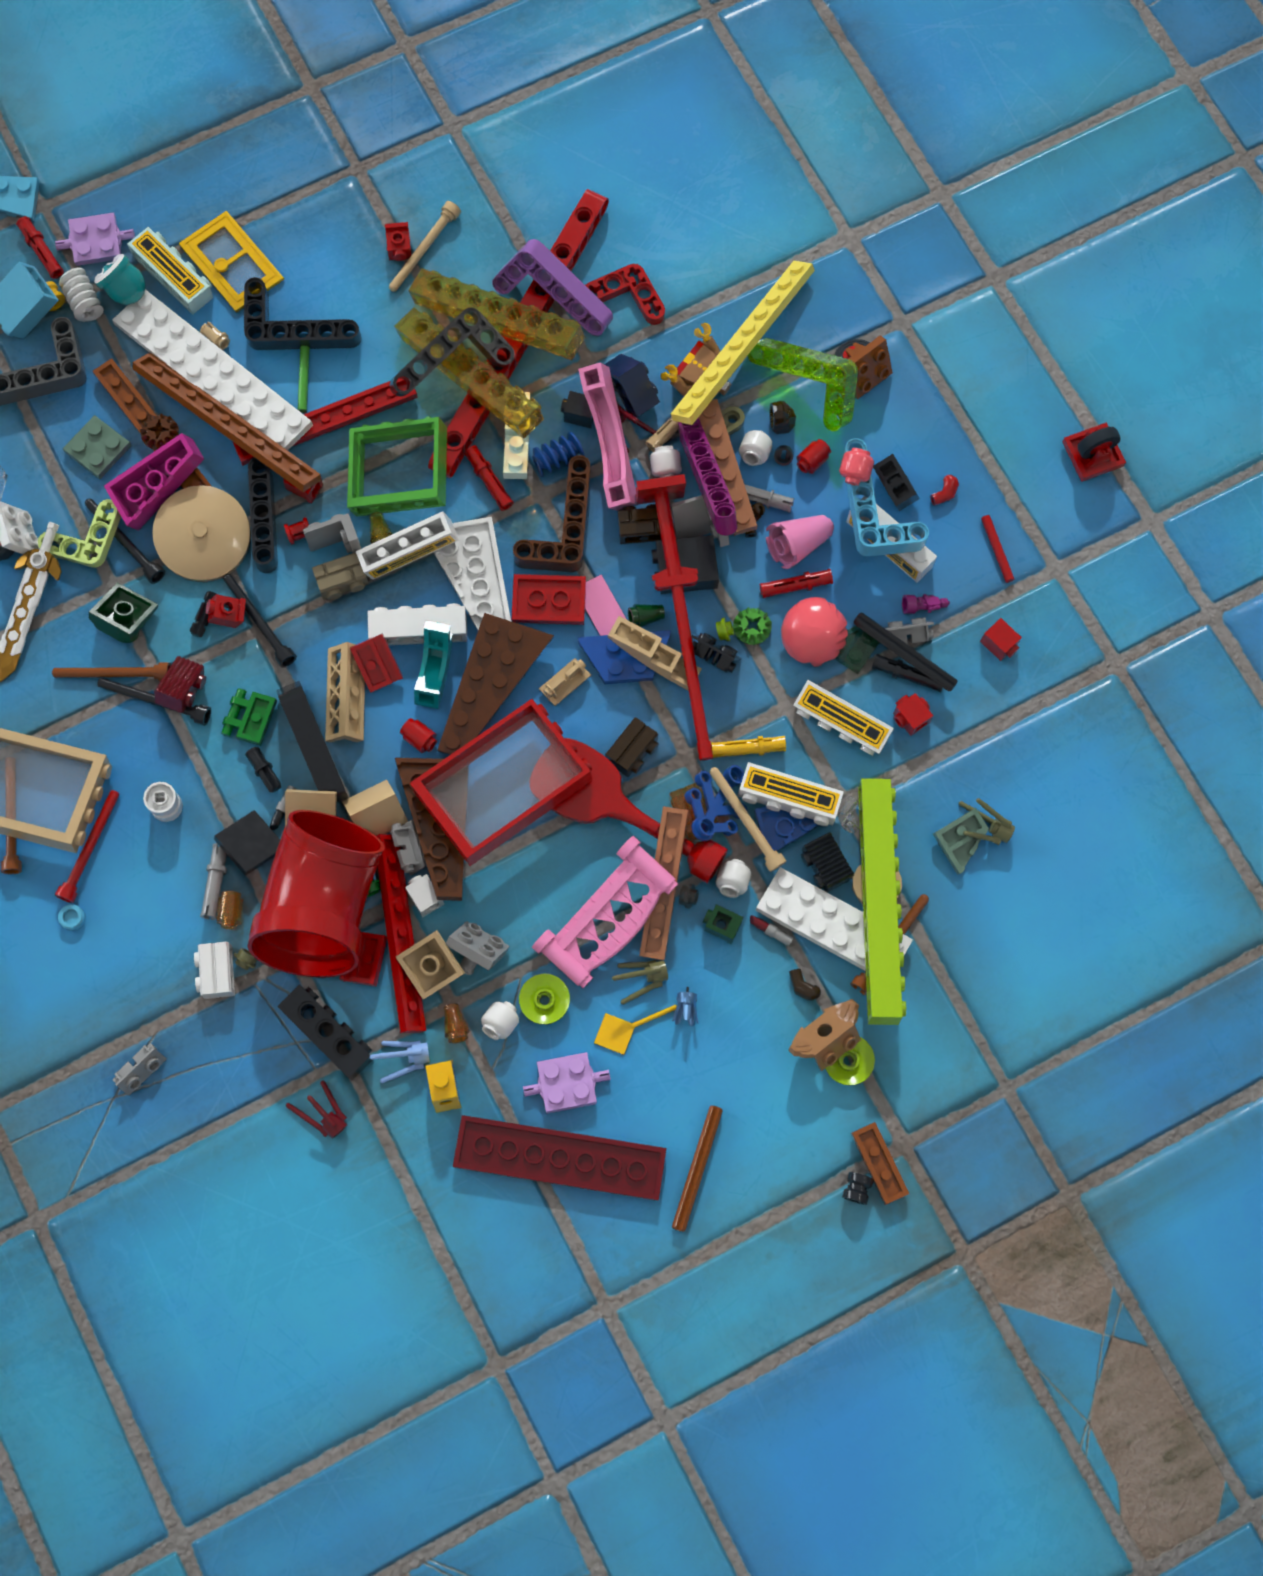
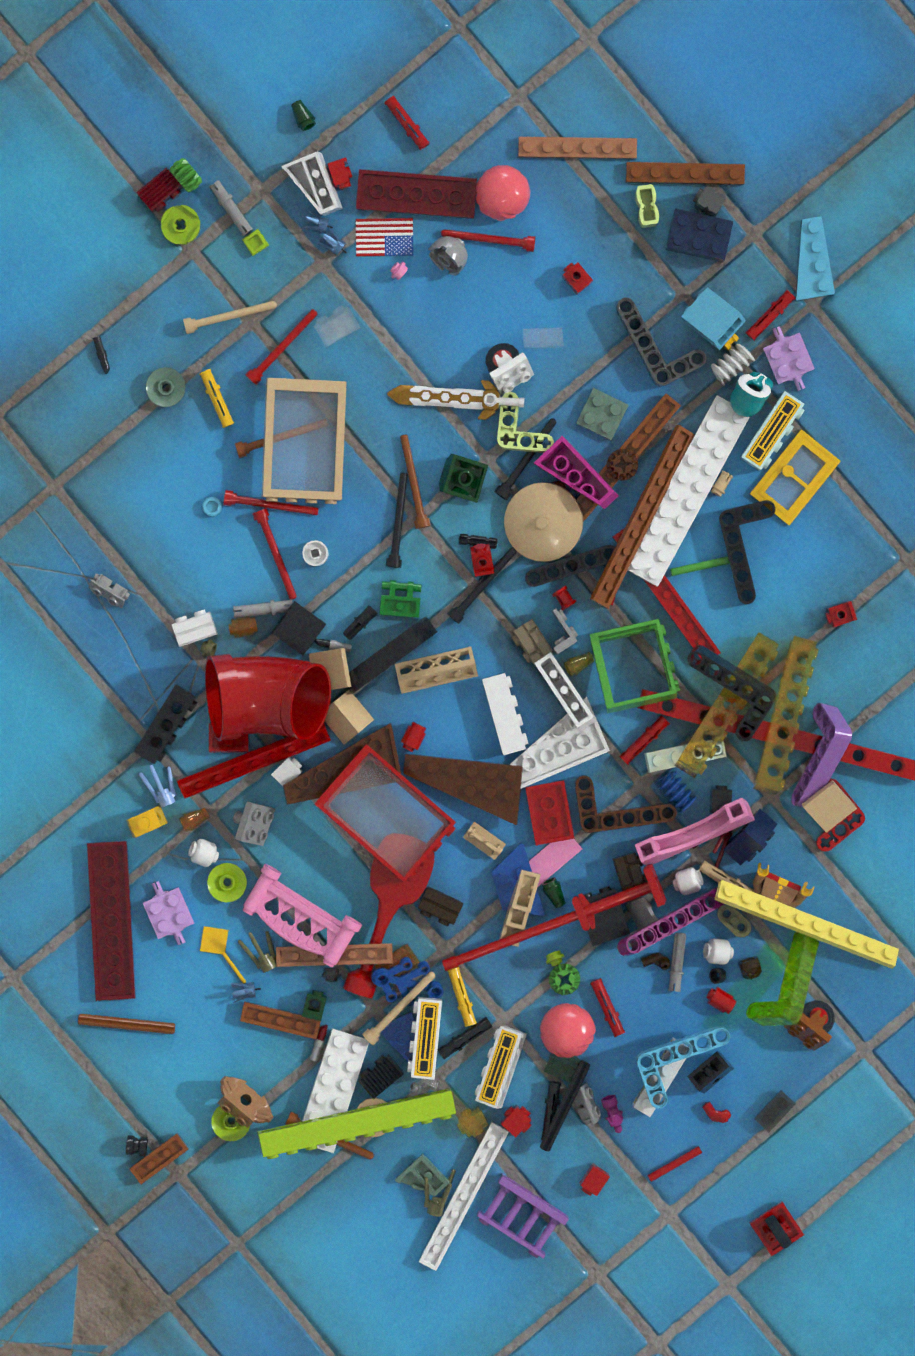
camera: 80 degrees right, 15 degrees up
dark red brick [154,656,207,713] -> none
dark red plant [286,1080,348,1139] -> none
red plate [350,633,403,693] -> none
tan piece [389,201,461,292] -> none
light grey hinge [390,820,426,875] -> none
tan slope [396,930,465,999] -> none
teal arch [414,621,452,709] -> none
black hinge [691,633,741,673] -> none
nougat plate [699,399,757,536] -> none
white head [716,859,751,898] -> none
bright pink cone [766,515,834,569] -> none
dark brown arm [789,969,821,1001] -> none
coral head [839,448,874,486] -> none
none -> dark orange plate [240,1001,321,1039]
none -> red piece [252,508,297,600]
none -> white plate [419,1121,509,1271]
none -> black pin [437,1017,493,1060]
none -> clear yellow brick [457,1106,489,1137]
none -> medium lavender fence [477,1173,569,1259]
none -> clear smoke plate [754,1090,796,1132]
none -> tan tile [802,780,857,833]

